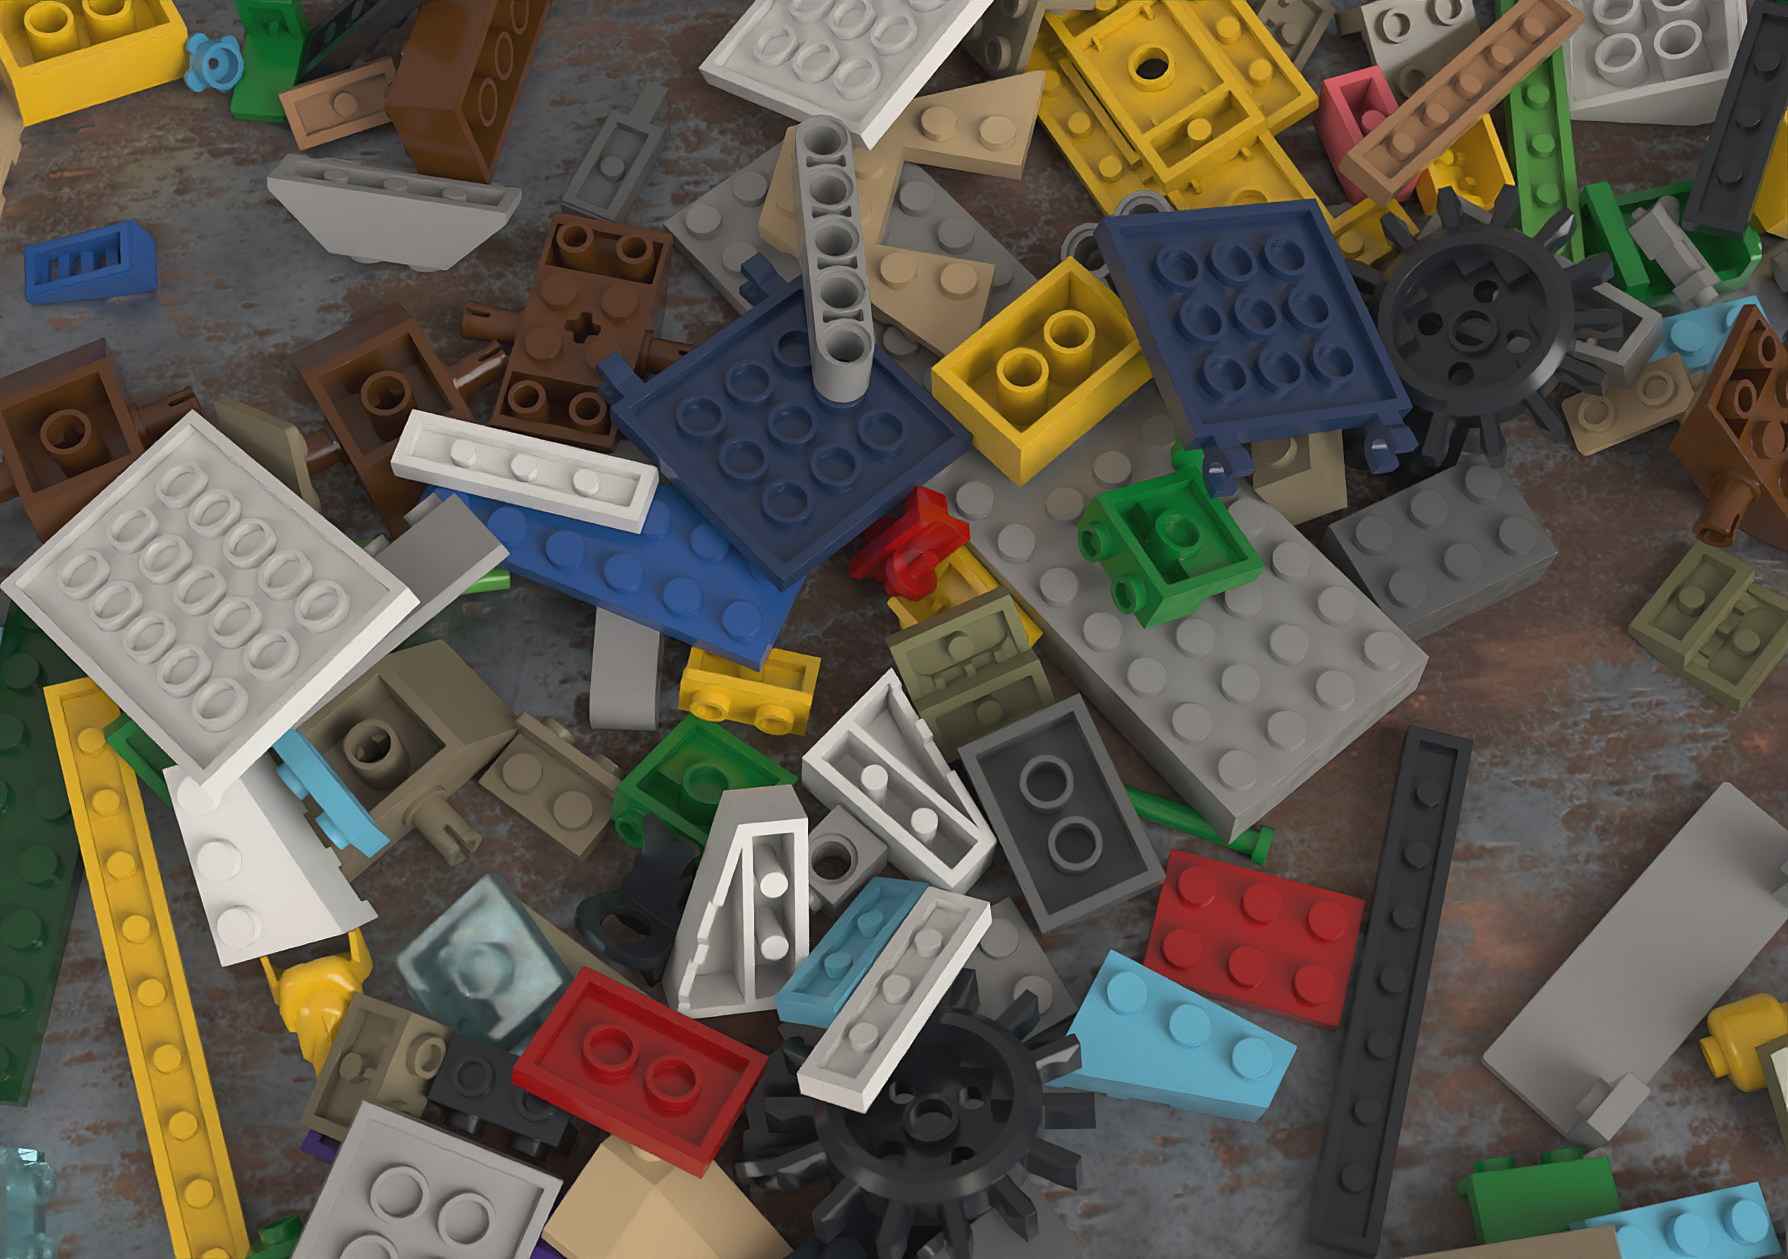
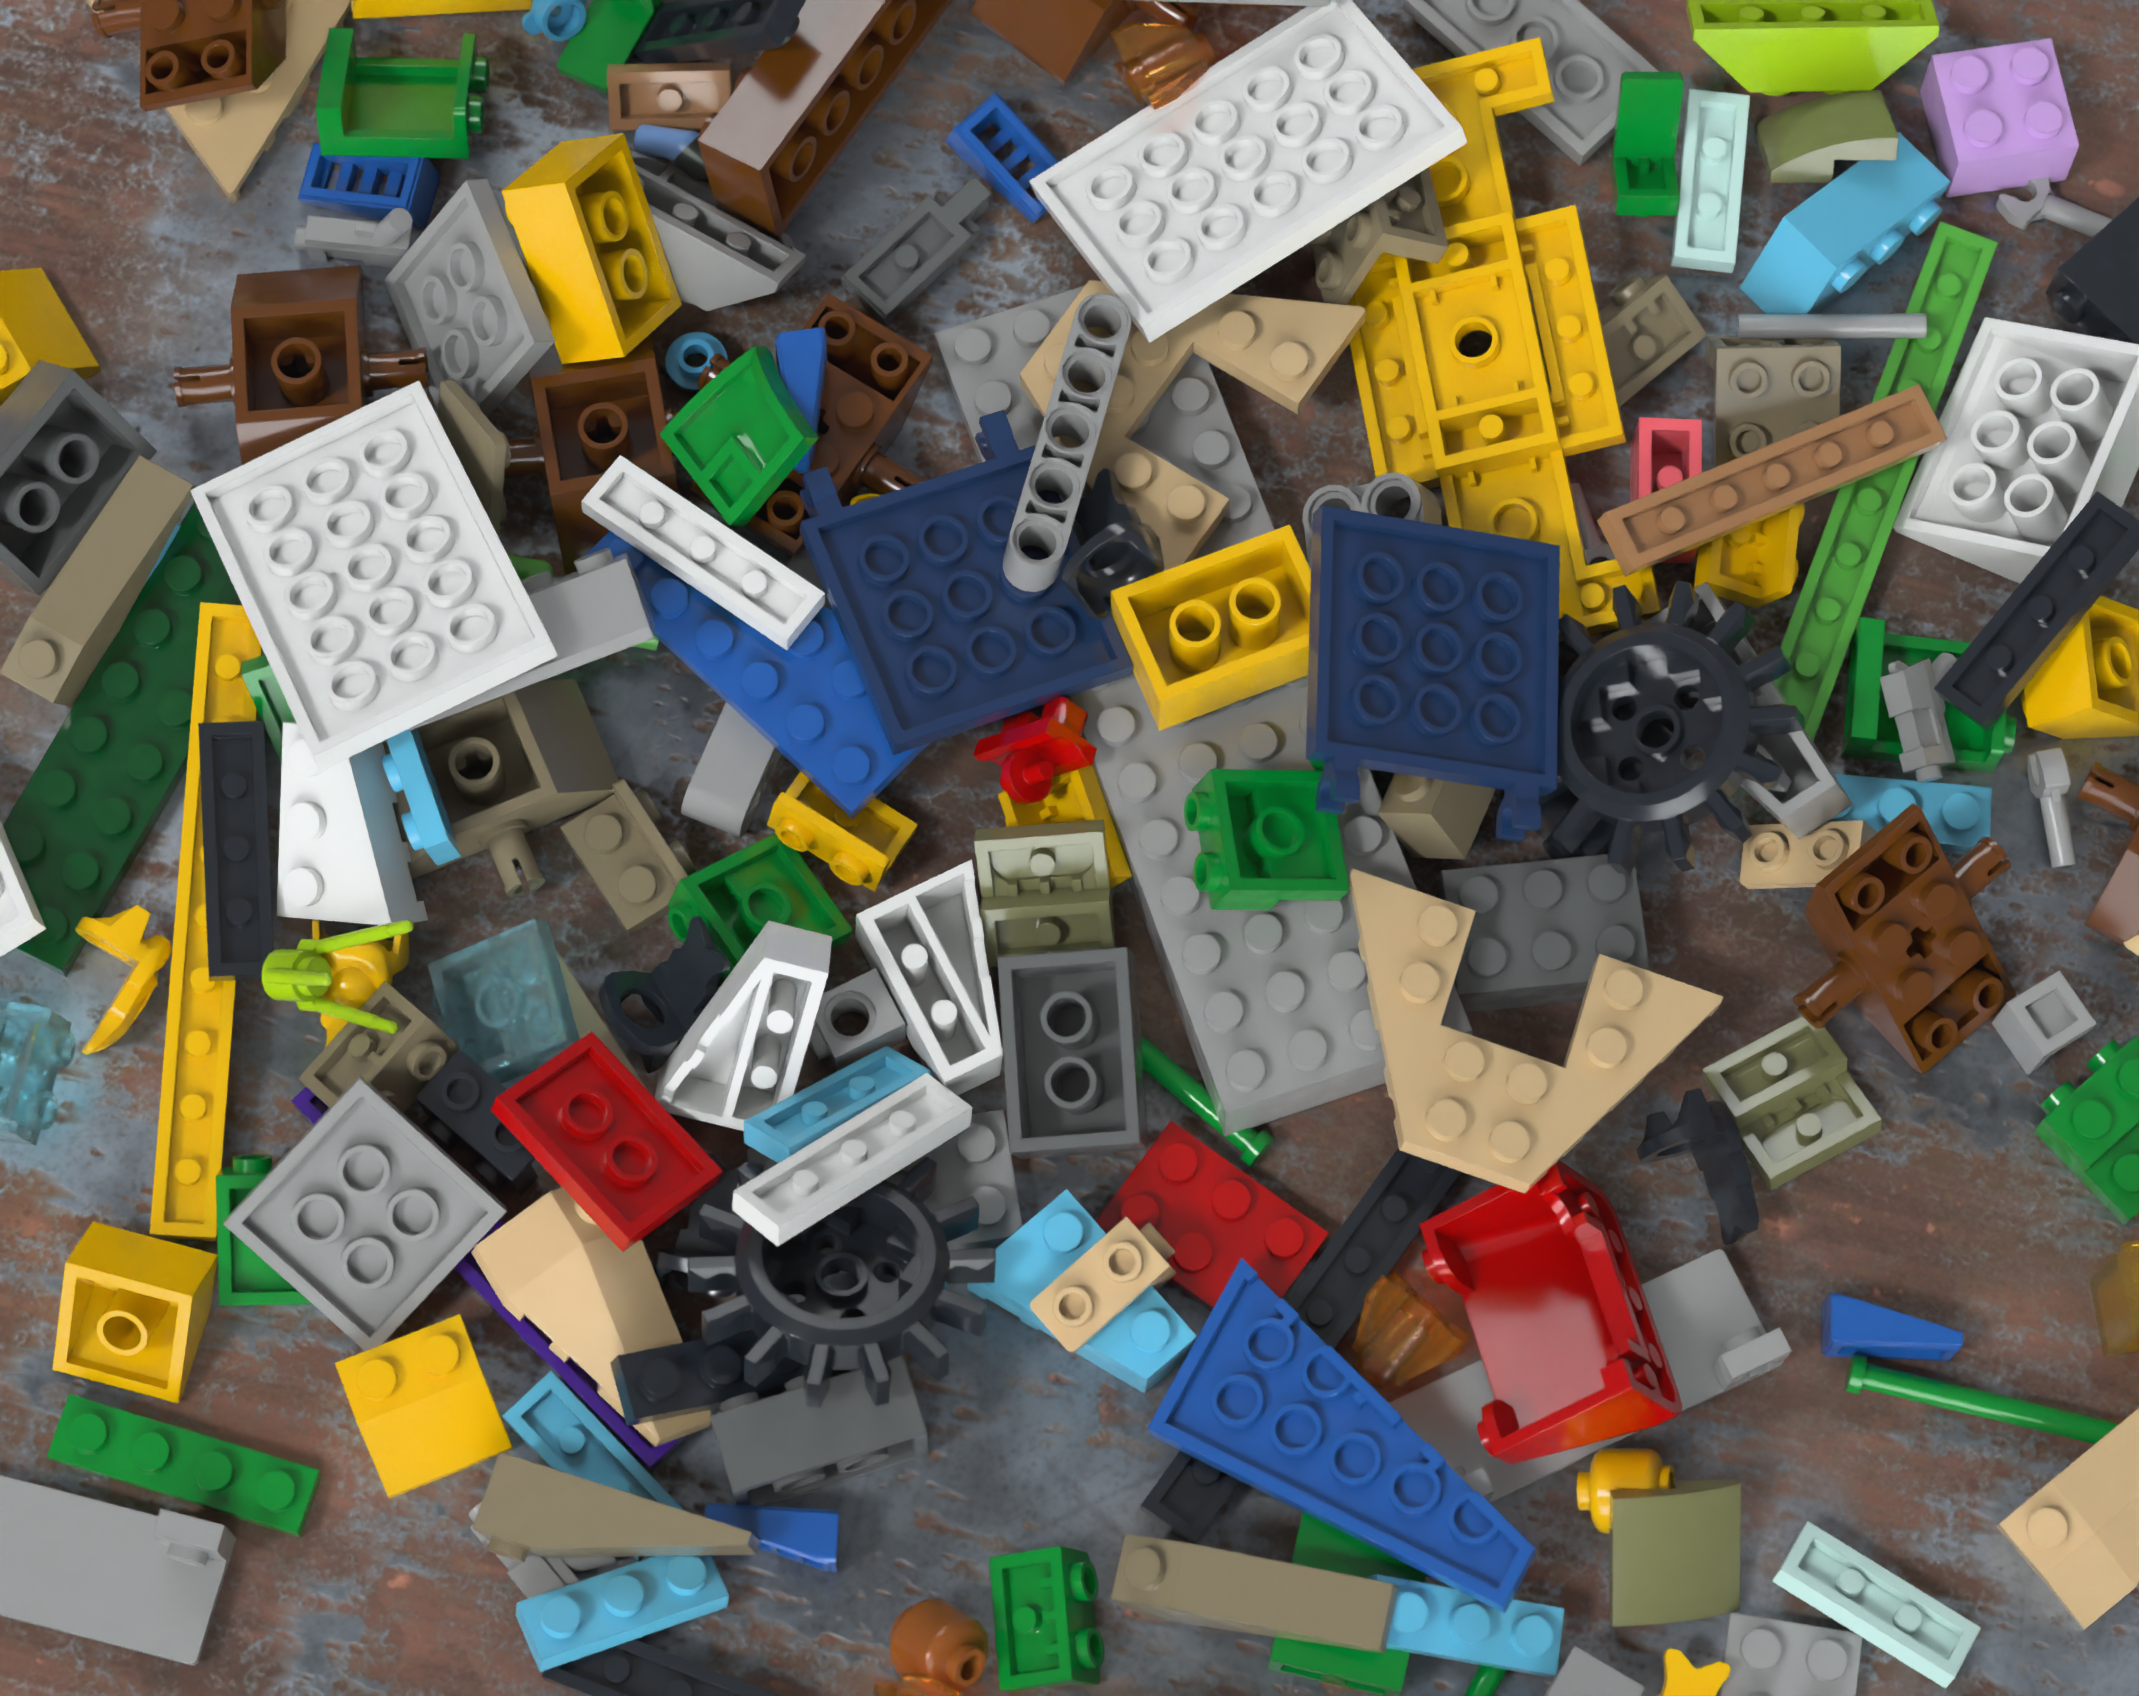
camera: 20 degrees right, 5 degrees up
none -> yellow hair [76,905,172,1055]
none -> black plate [198,721,274,982]
none -> lime plant [262,920,414,1034]
none -> light grey piece [295,208,412,268]
none -> green panel [316,28,490,159]
none -> light grey plate [384,179,555,418]
none -> yellow brick [501,133,682,364]
none -> medium blue arm [634,124,709,181]
none -> green plate [659,346,819,526]
none -> dark azure plate [665,332,727,393]
none -> blue slope [775,328,827,474]
none -> blue slope [945,92,1060,223]
none -> tan bracket [1030,1216,1177,1353]
none -> black hair [1062,468,1164,620]
none -> blue wing [1147,1258,1536,1613]
none -> tan wing [1348,868,1723,1194]
none -> clear orange brick [1352,1271,1472,1389]
none -> red windscreen [1419,1160,1682,1465]
none -> black hair [1636,1088,1759,1245]

